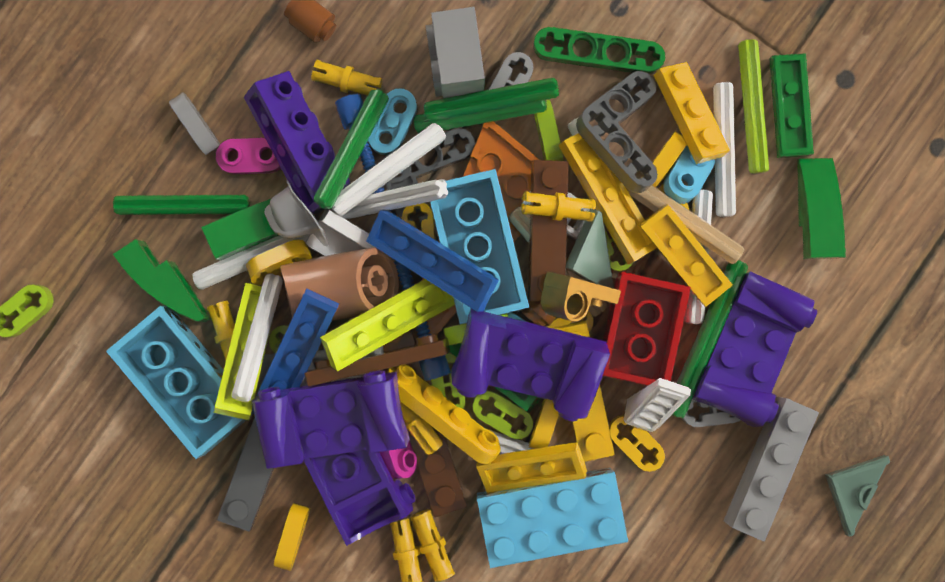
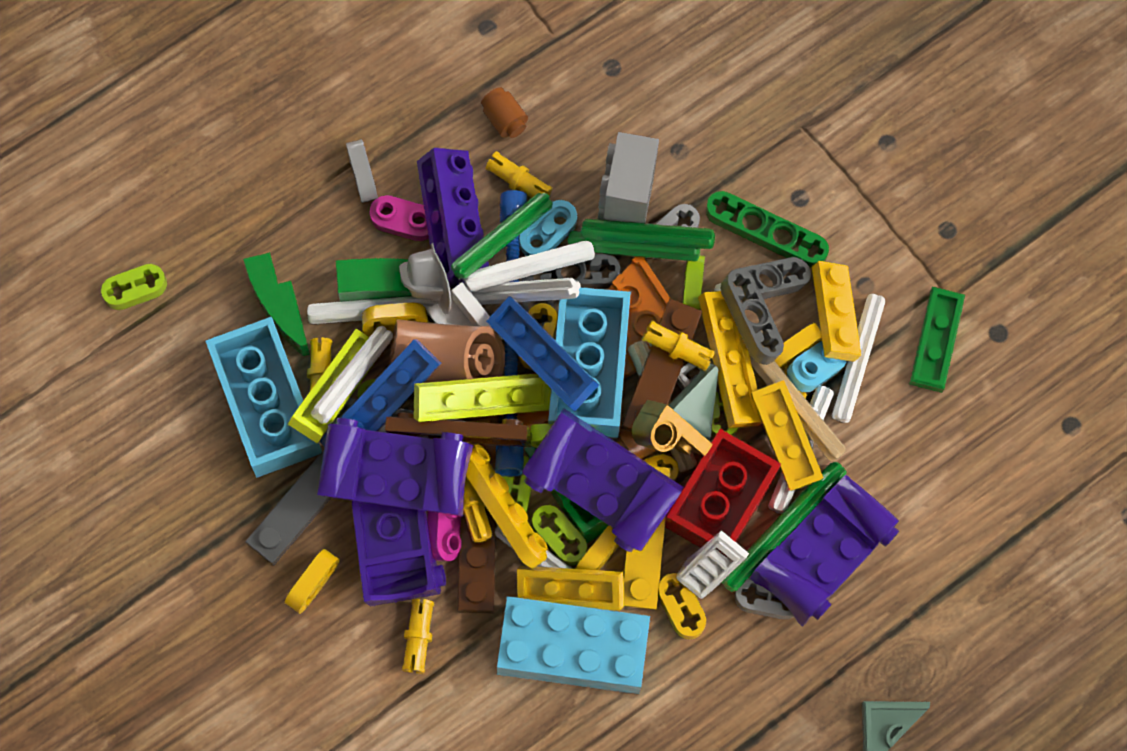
camera: 15 degrees right, 15 degrees down
green axle [113,195,250,215] -> none
yellow pin [410,509,455,582] -> none
light grey brick [723,396,819,542] -> none
lime axle [738,39,769,174] -> none
green slope [797,158,846,259] -> none

